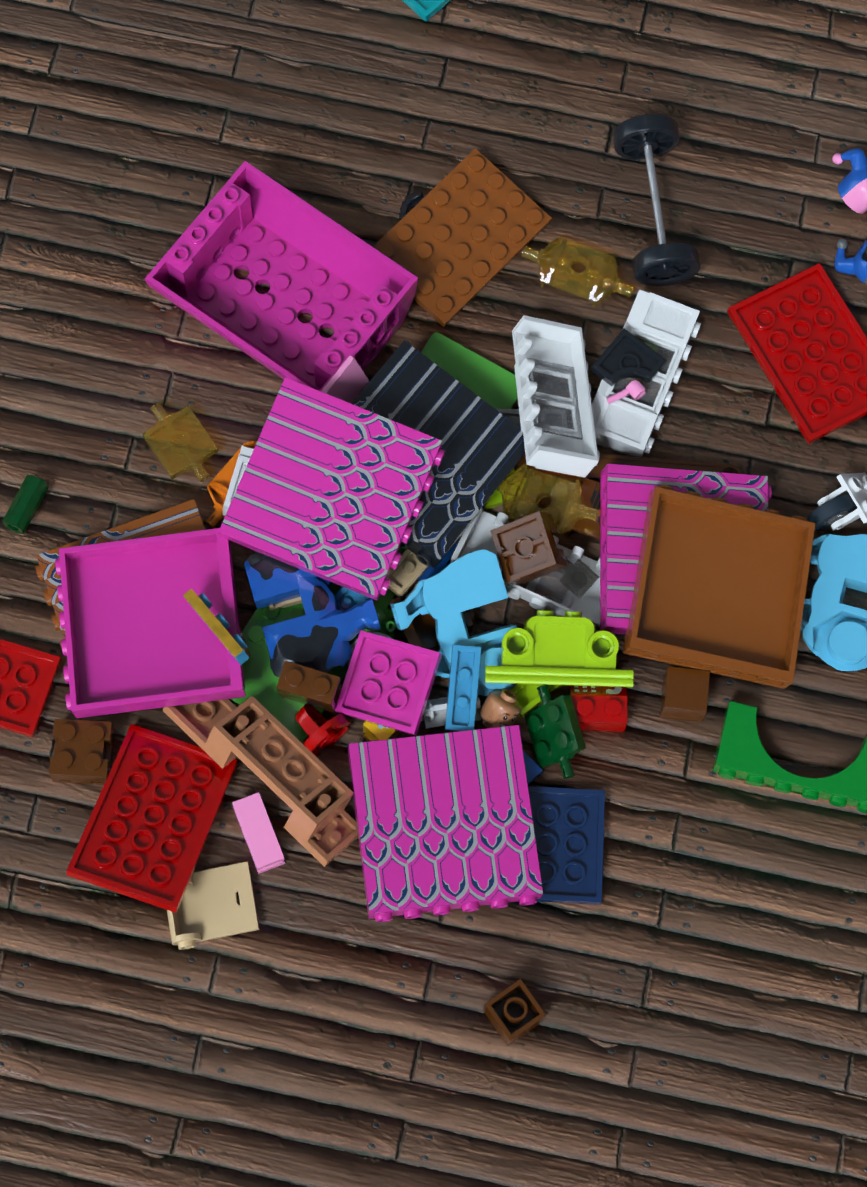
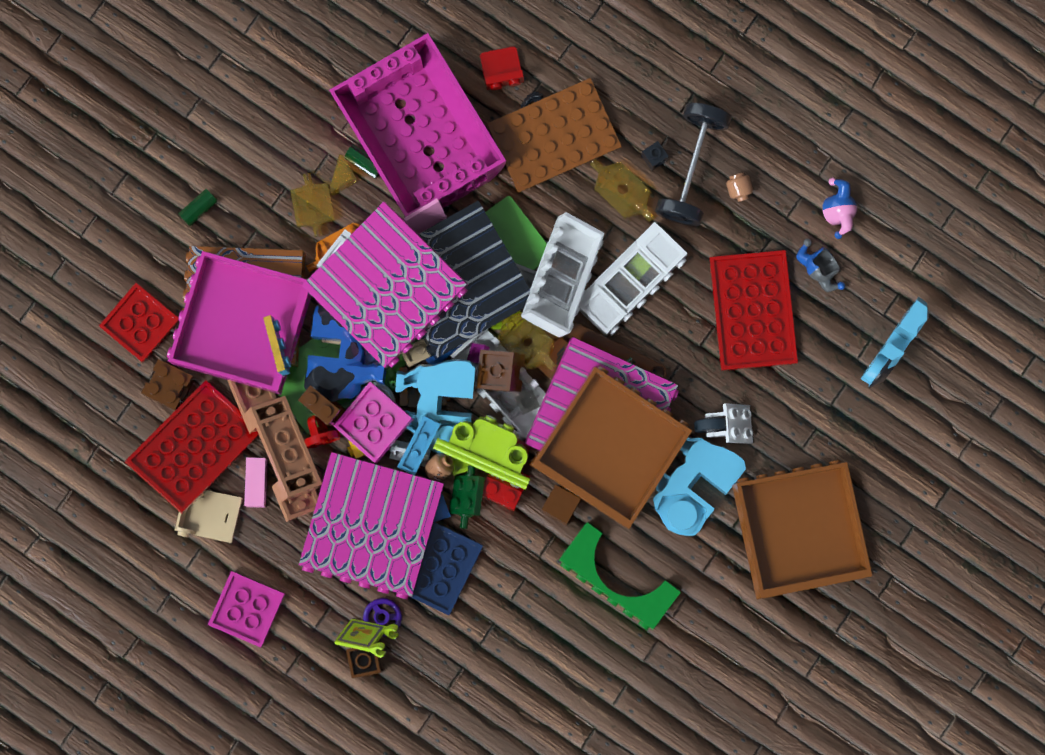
camera: 30 degrees right, 10 degrees up
black tile [590,328,667,386] -> none
bright pink hand [606,380,646,404] -> none
none -> dark pink plate [208,571,285,648]
none -> clear yellow slope [329,154,357,195]
none -> lime flag [335,619,399,658]
none -> dark green axle [344,144,380,179]
none -> dark purple piece [363,598,402,637]
none -> magenta plate [467,343,490,364]
none -> red bracket [480,46,524,90]
none -> black brick [641,141,669,171]
none -> nougat head [726,172,753,202]

